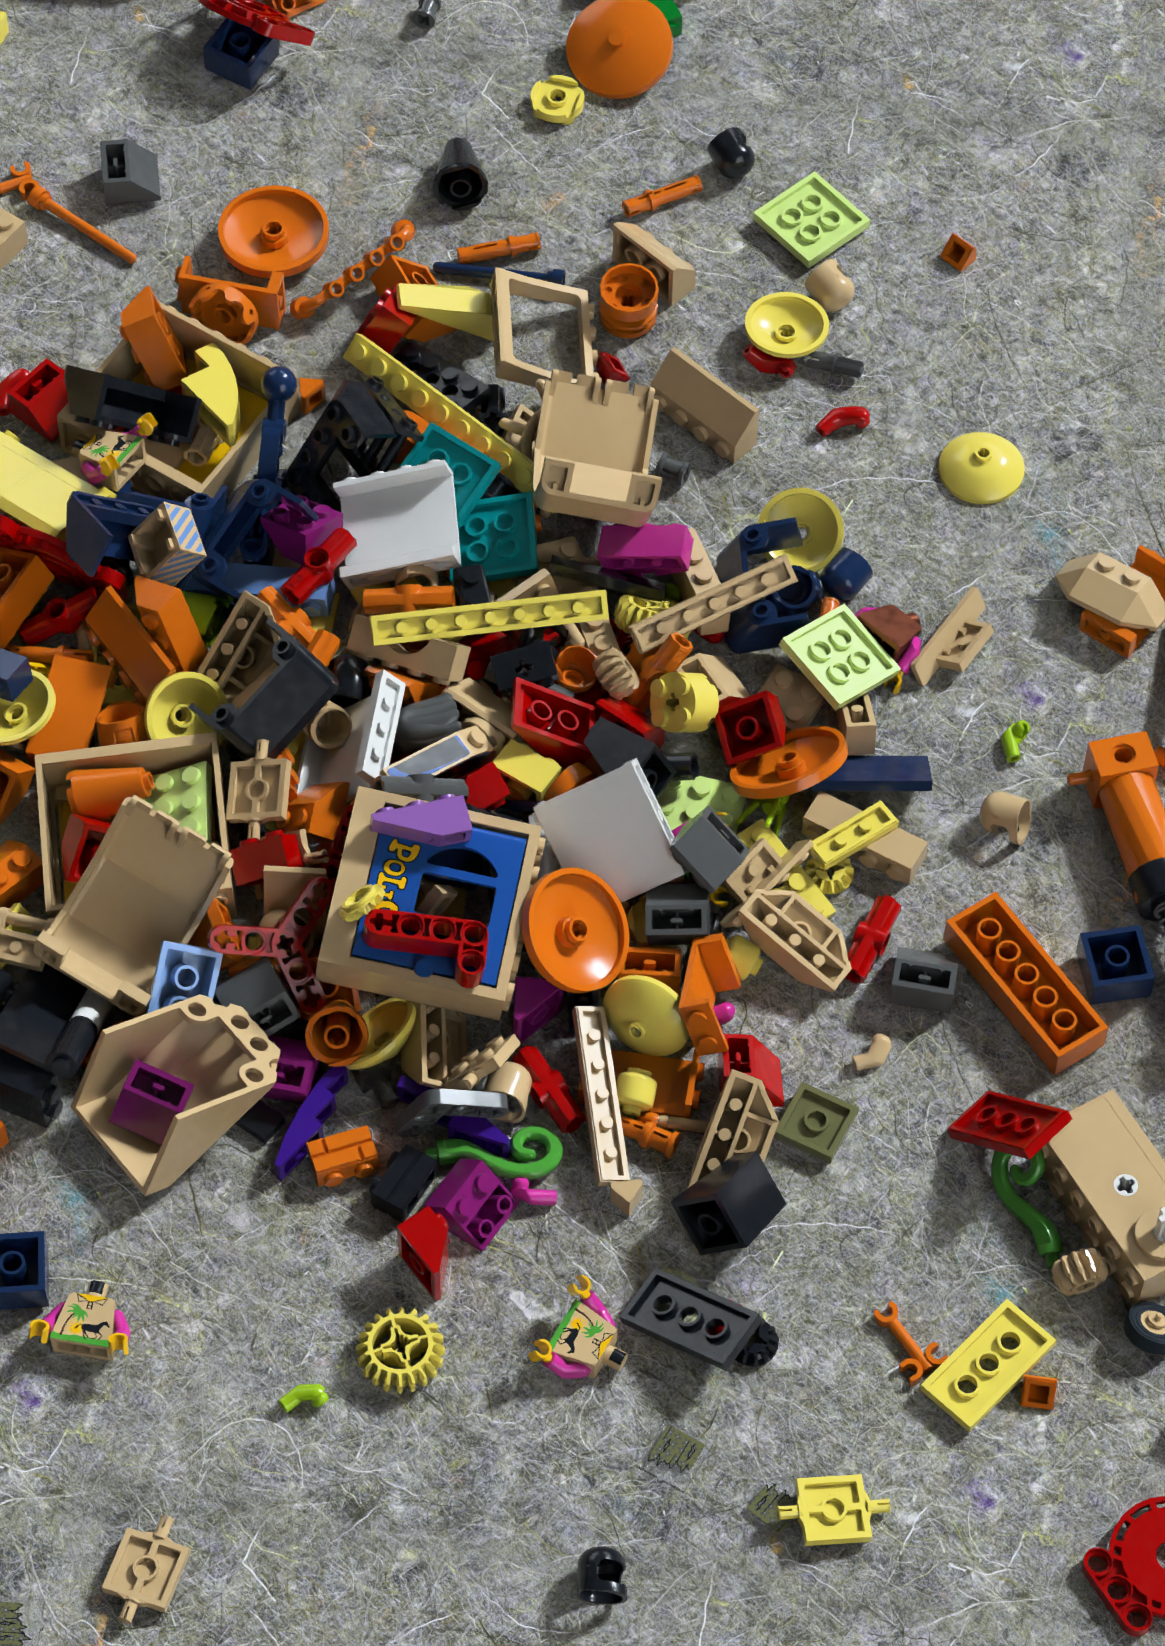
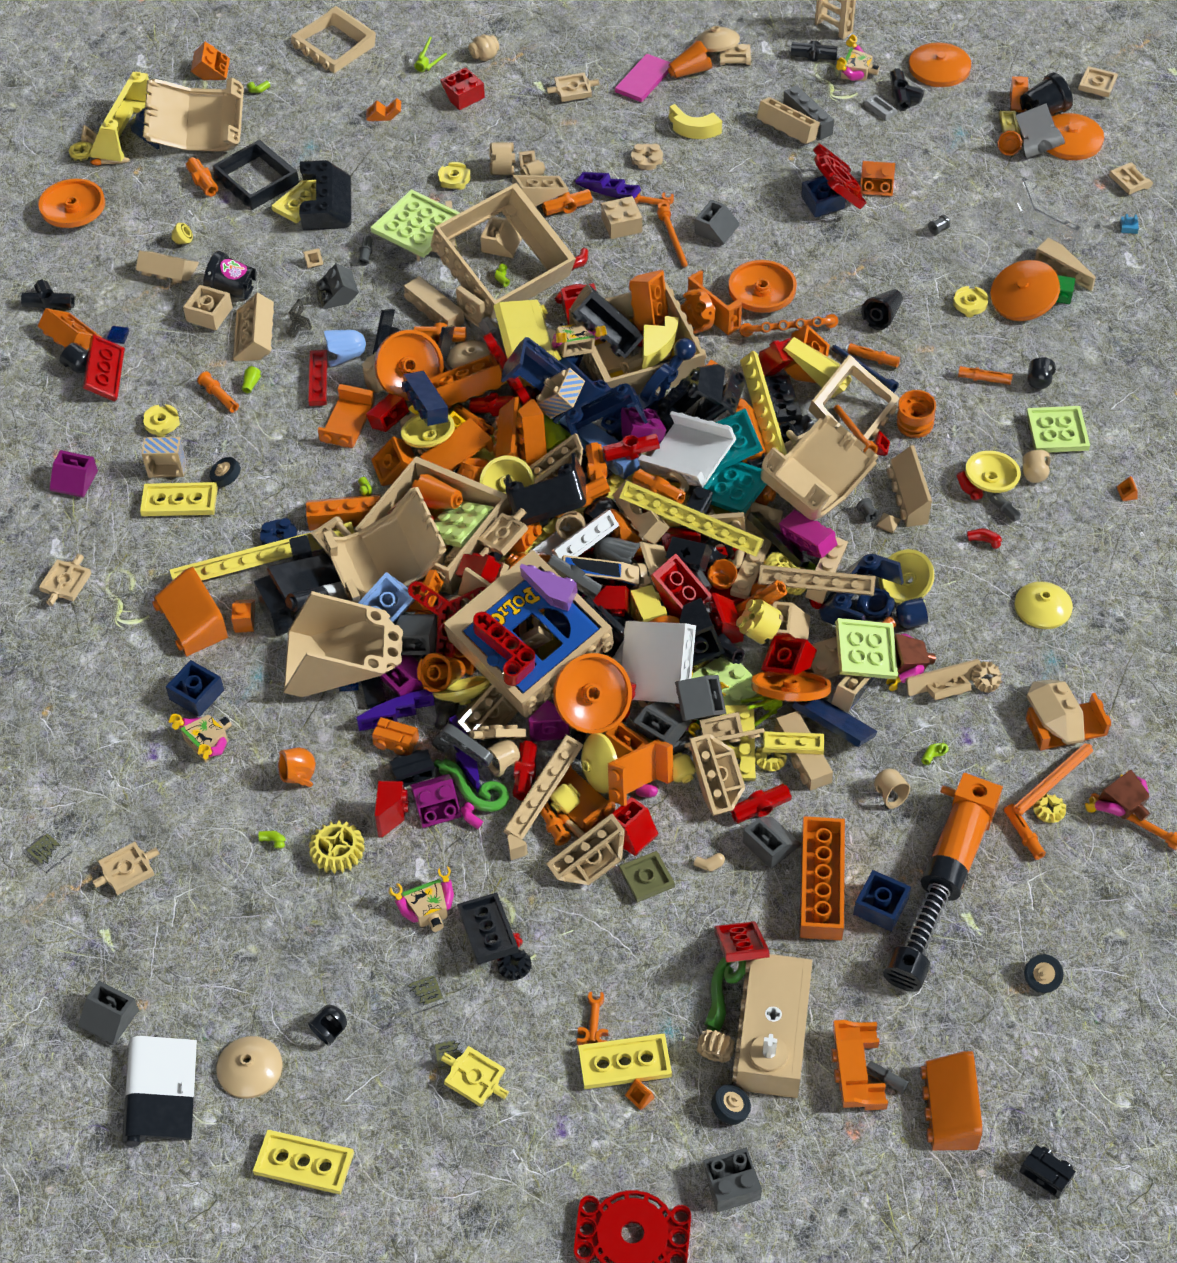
camera: 40 degrees right, 5 degrees down
magenta slope [109,1059,194,1145] -> none
light yellow gear [339,884,385,922] -> none
tan gear [592,647,640,700] -> none
tan slope [612,222,696,306] -> none
black slope [670,1151,786,1255] -> none
none -> orange helmet [278,747,316,787]
none -> orange piece [834,405,878,453]
none -> tan slope [876,513,901,533]
none -> tan gear [972,661,1002,693]

